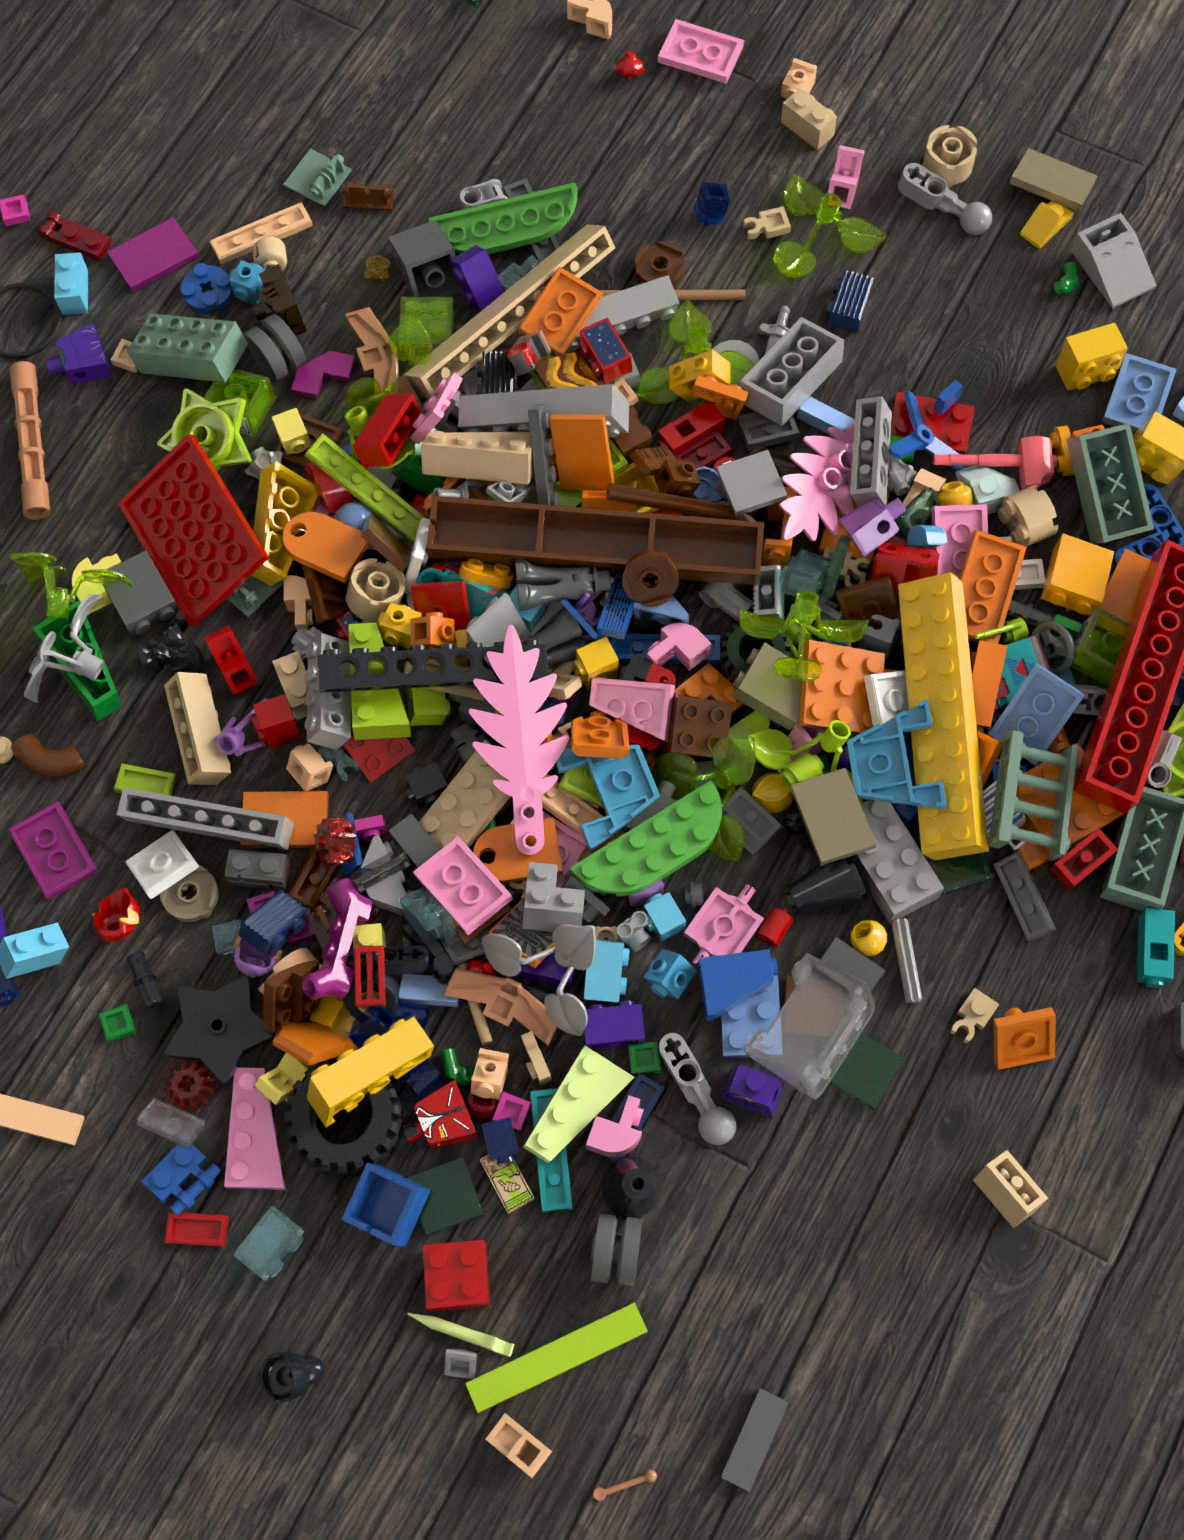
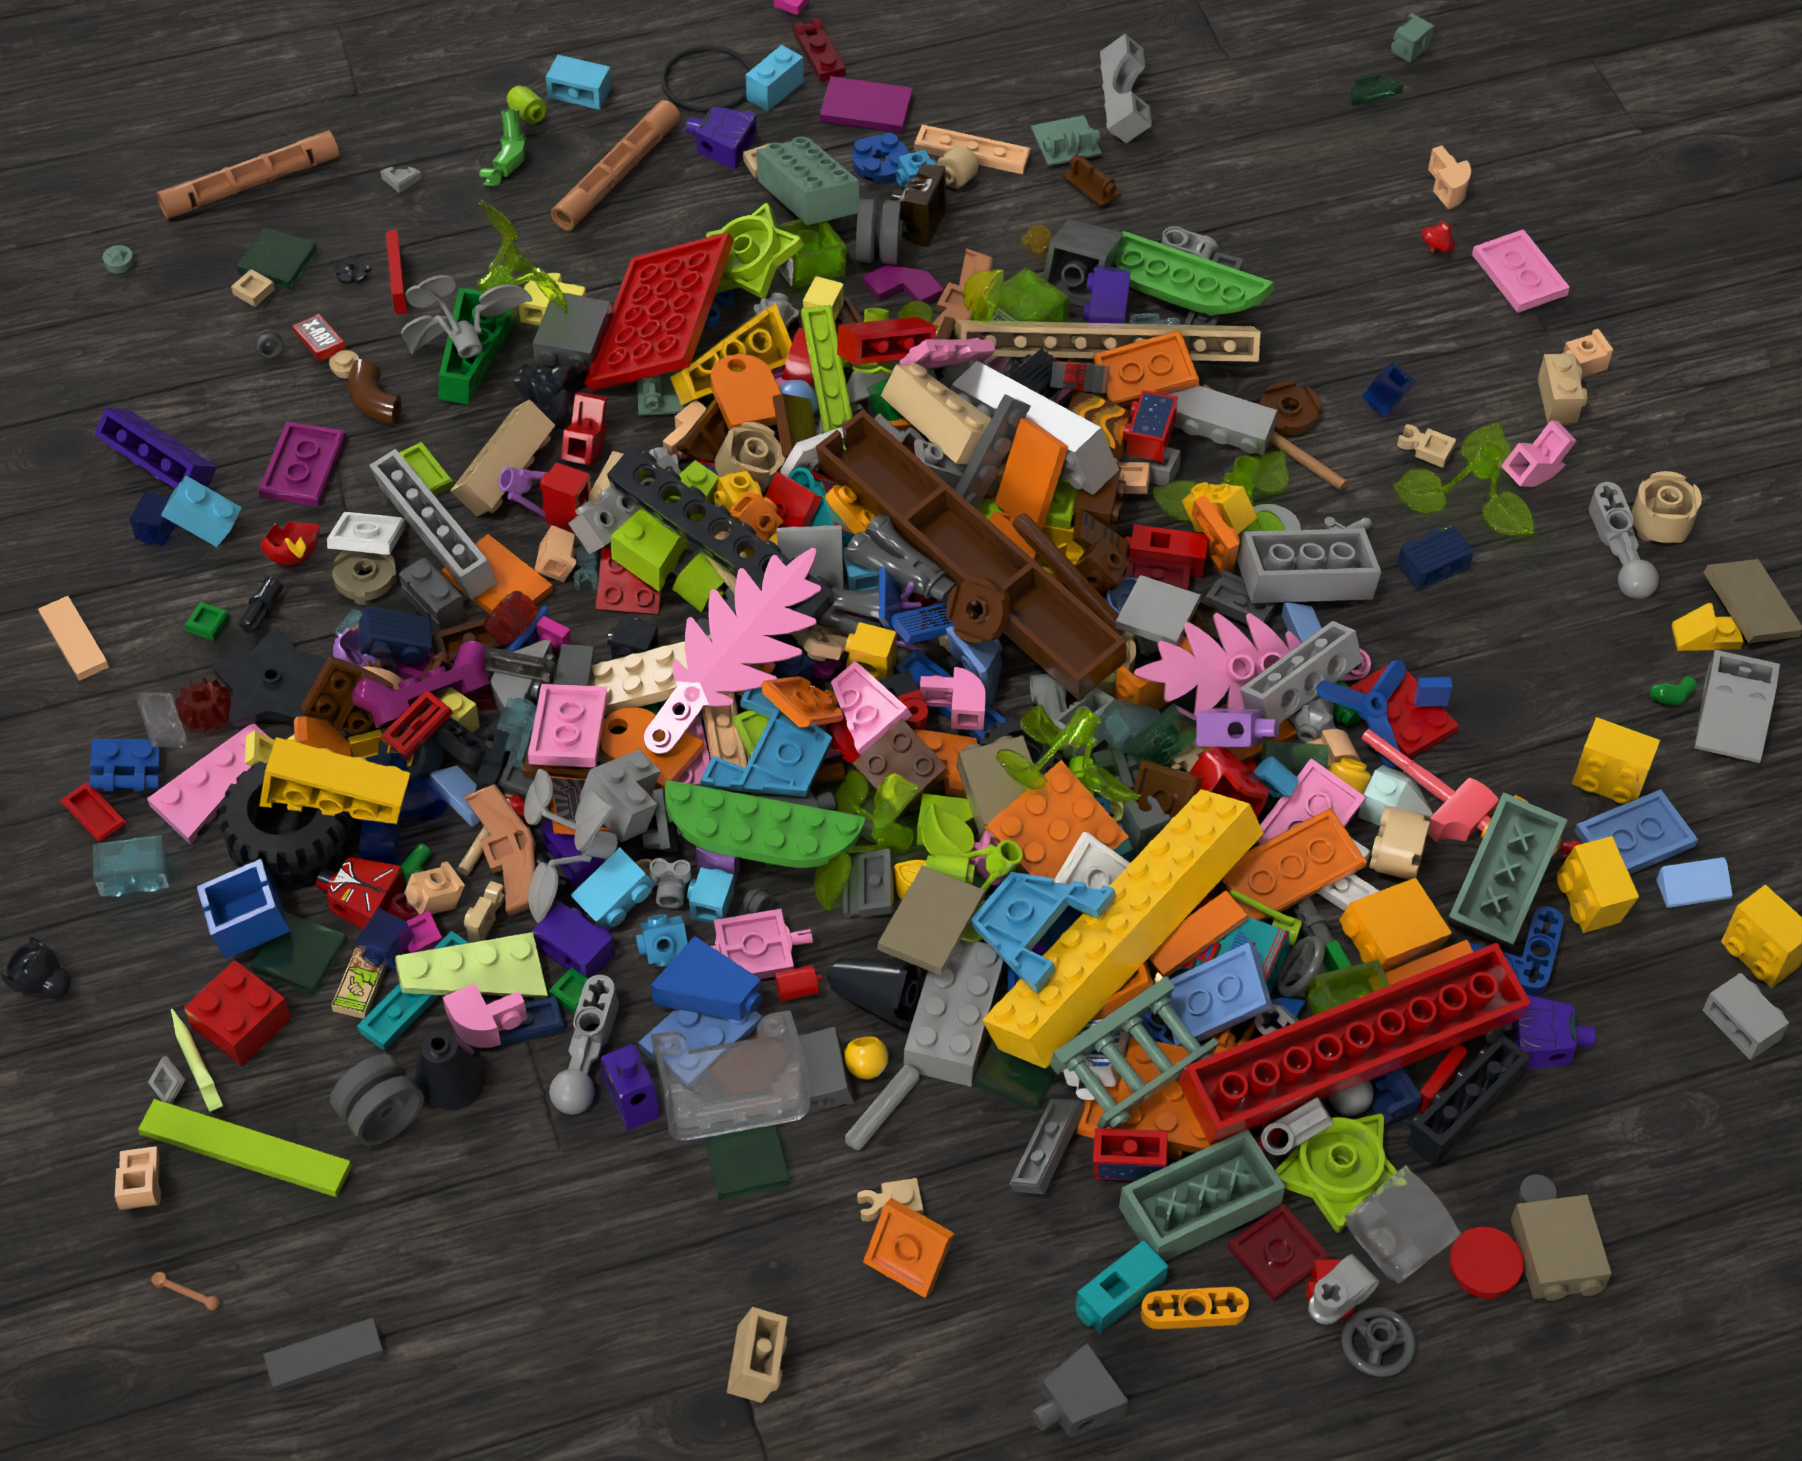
camera: 40 degrees right, 15 degrees down
none -> light grey arch [1100,34,1152,143]

